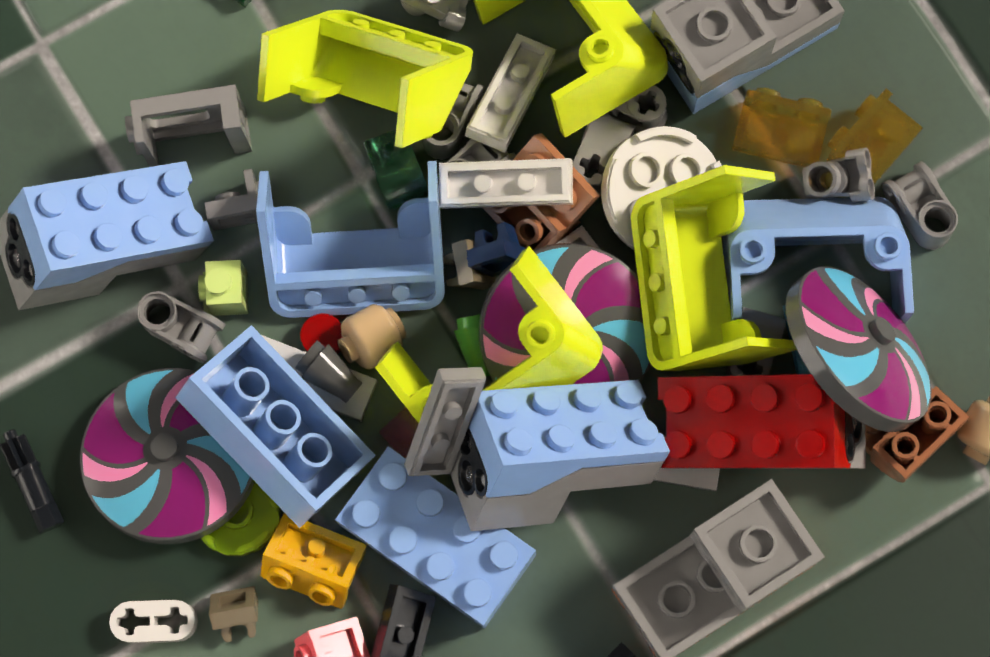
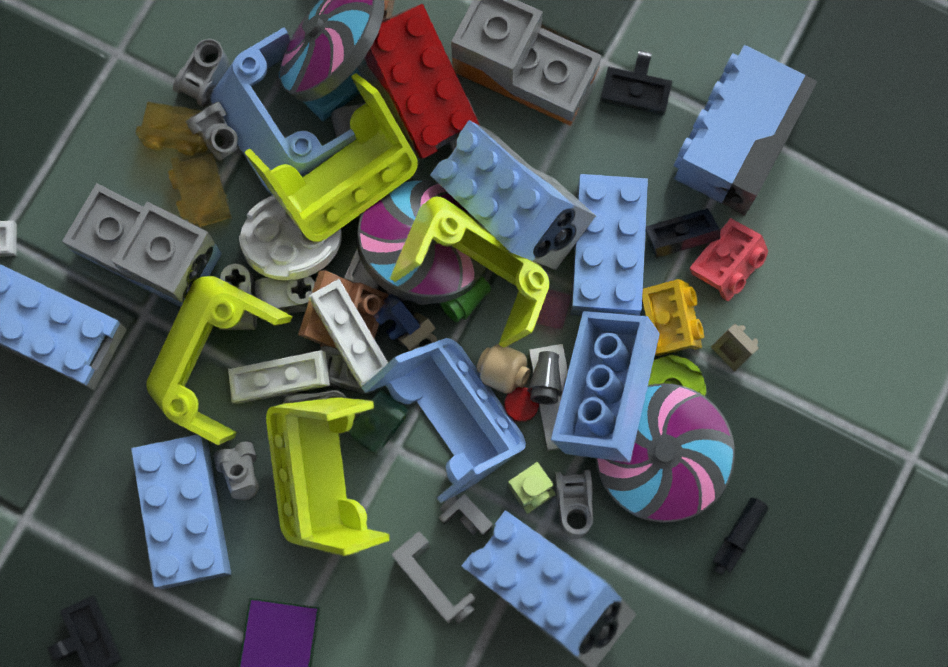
camera: 125 degrees left, 0 degrees up
white beam [109,600,198,643] -> none
light grey tile [404,367,486,476] -> none

